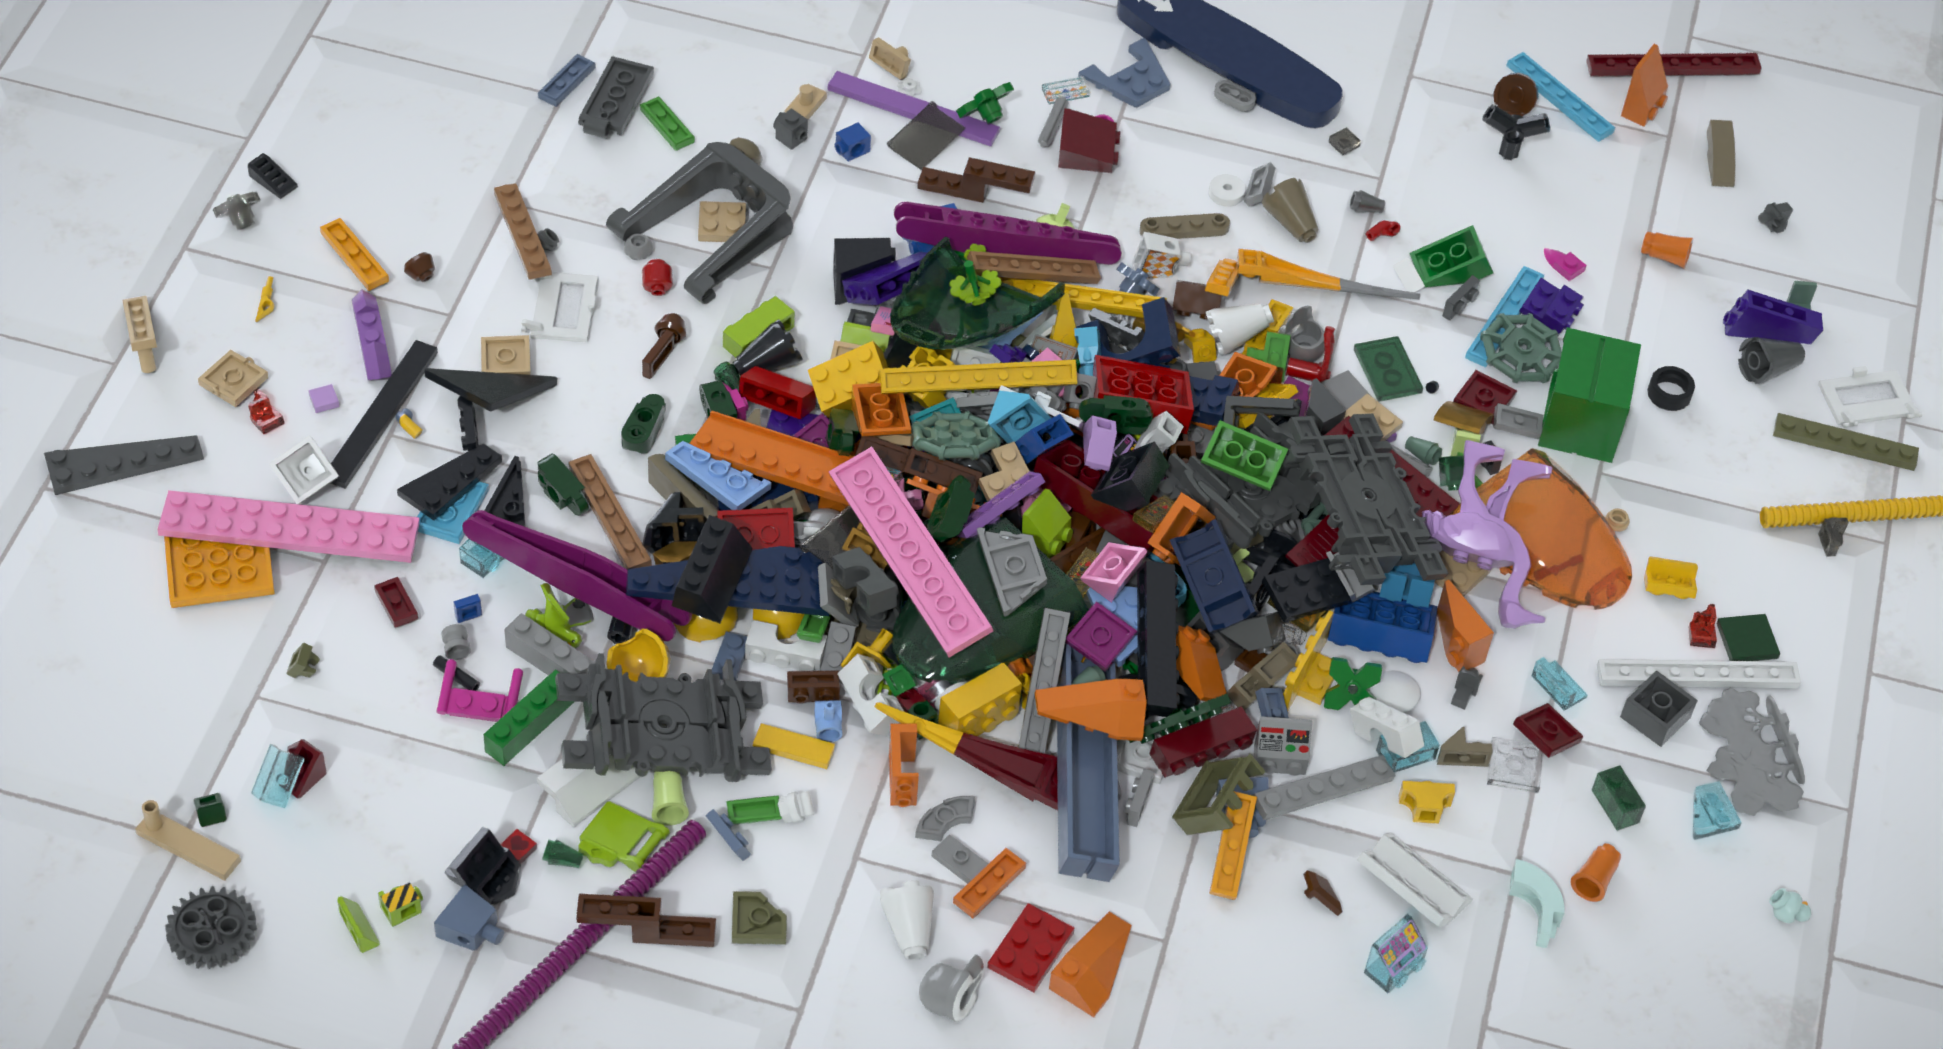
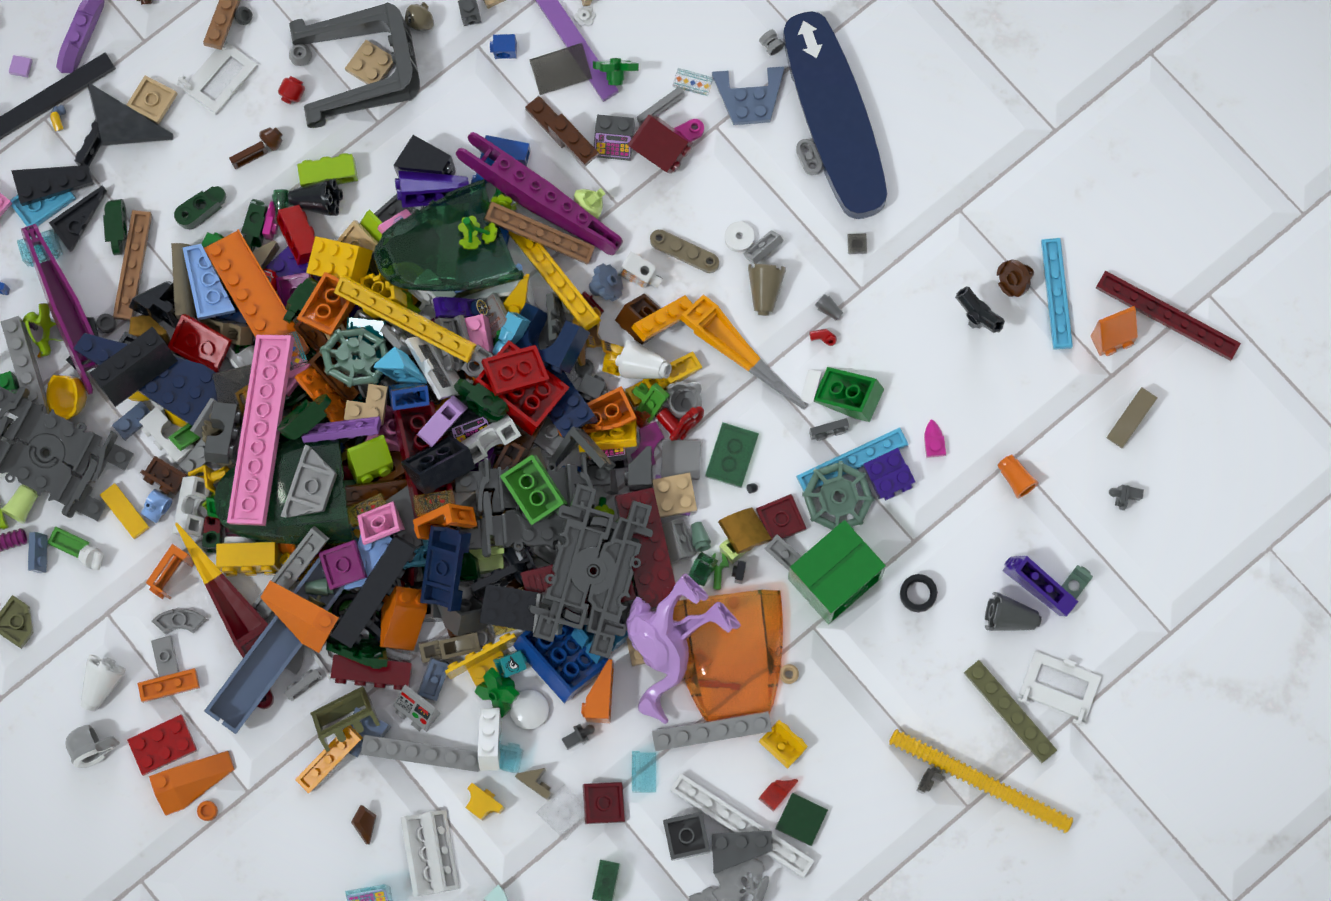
camera: 45 degrees right, 25 degrees up
none -> orange tile [197,801,218,821]
none -> red plate [481,345,550,396]
none -> teal brick [493,650,527,678]
none -> dark grey slope [594,114,635,161]
none -> light grey plate [652,711,772,751]
none -> dark grey wing [712,831,773,874]
none -> light grey wheel [759,29,785,56]

